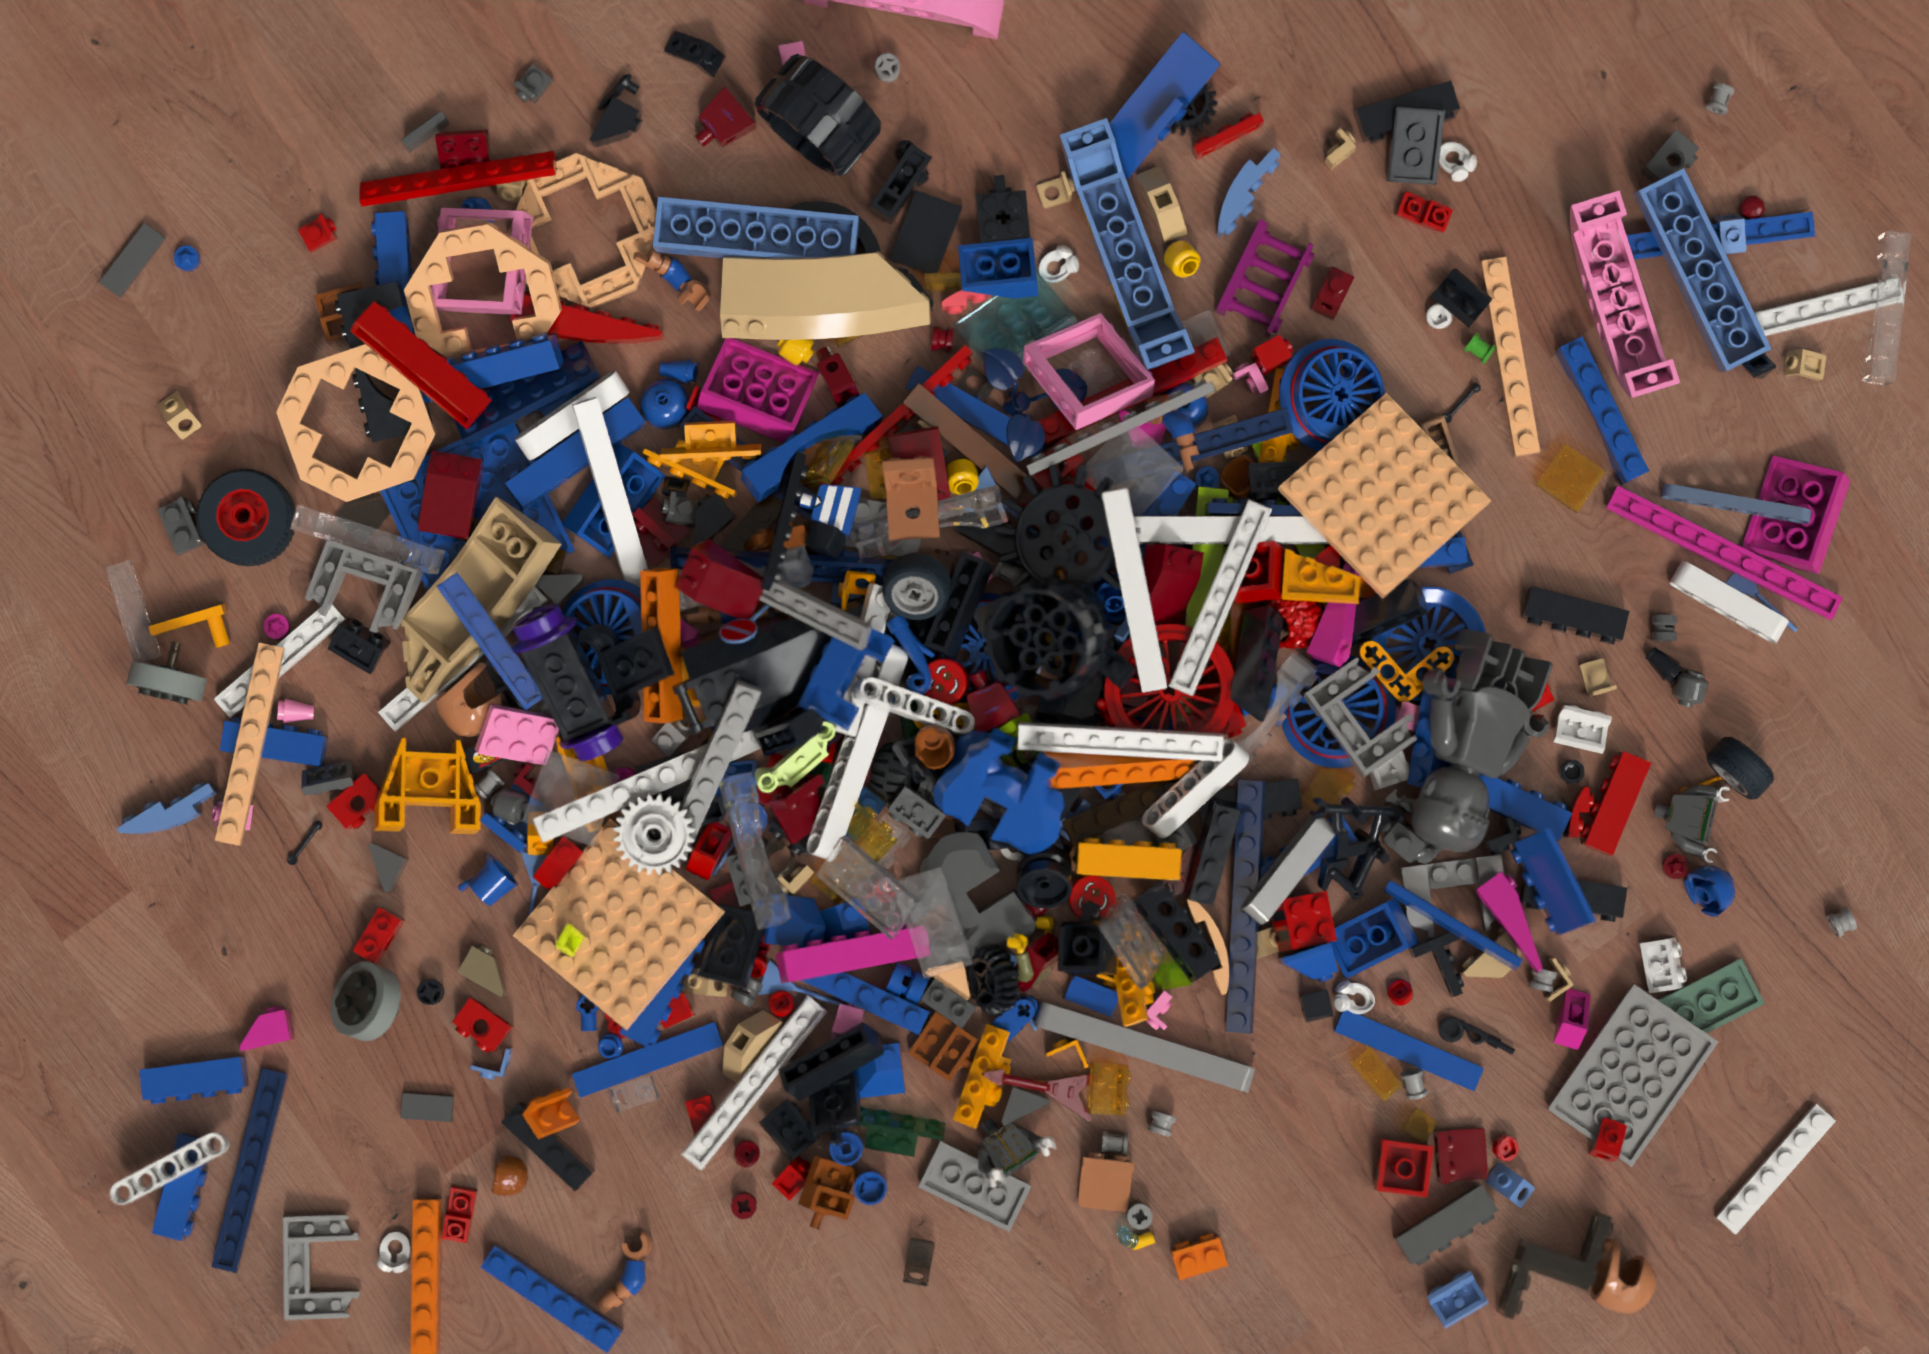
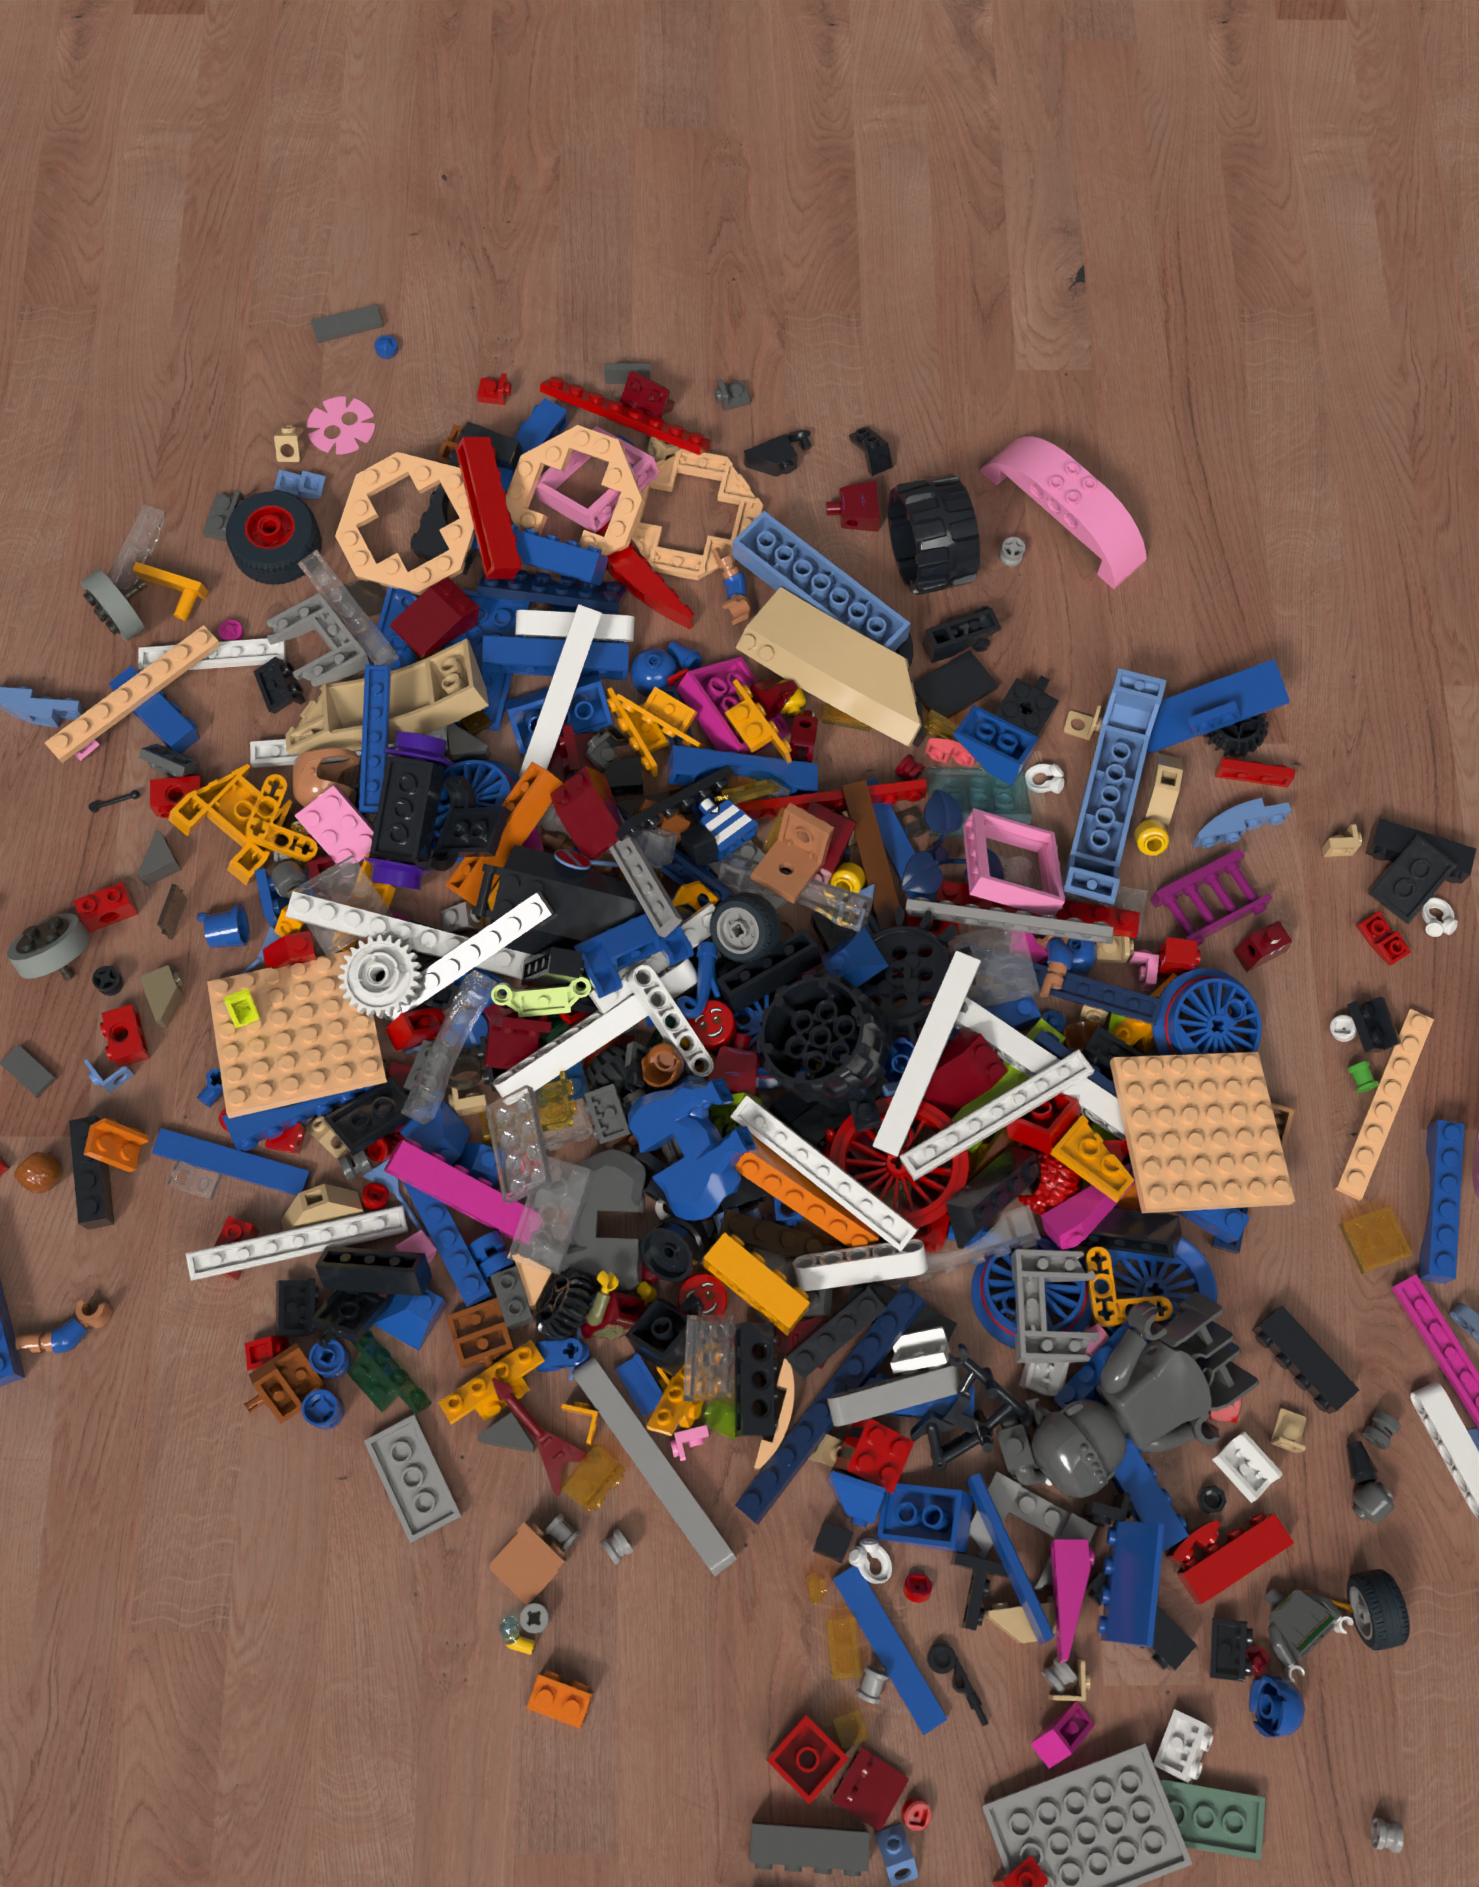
camera: 35 degrees right, 15 degrees down
bright pink cone [277,698,314,723] -> none
blue plate [598,1033,623,1058] -> none
dark red wheel [731,1193,757,1219] -> none
dark red tile [734,1141,760,1168] -> none
clear smoke bracket [903,1238,935,1286] -> none
dark grey torso [977,1118,1056,1188] -> none
clear yellow bracket [1301,767,1356,817] -> none
black hinge [1443,383,1481,424] -> none
none -> clear smoke piece [157,884,187,940]
none -> light orange beam [245,774,318,862]
none -> medium blue slope [274,470,326,499]
none -> bright pink piece [307,396,375,454]
none -> light orange bracket [725,679,792,764]
none -> dark red arch [750,679,798,719]
none -> clear yellow plate [806,1573,827,1605]
none -> blue slope [822,927,889,987]
none -> white bracket [891,1326,951,1375]
none -> black bracket [1210,1618,1253,1682]

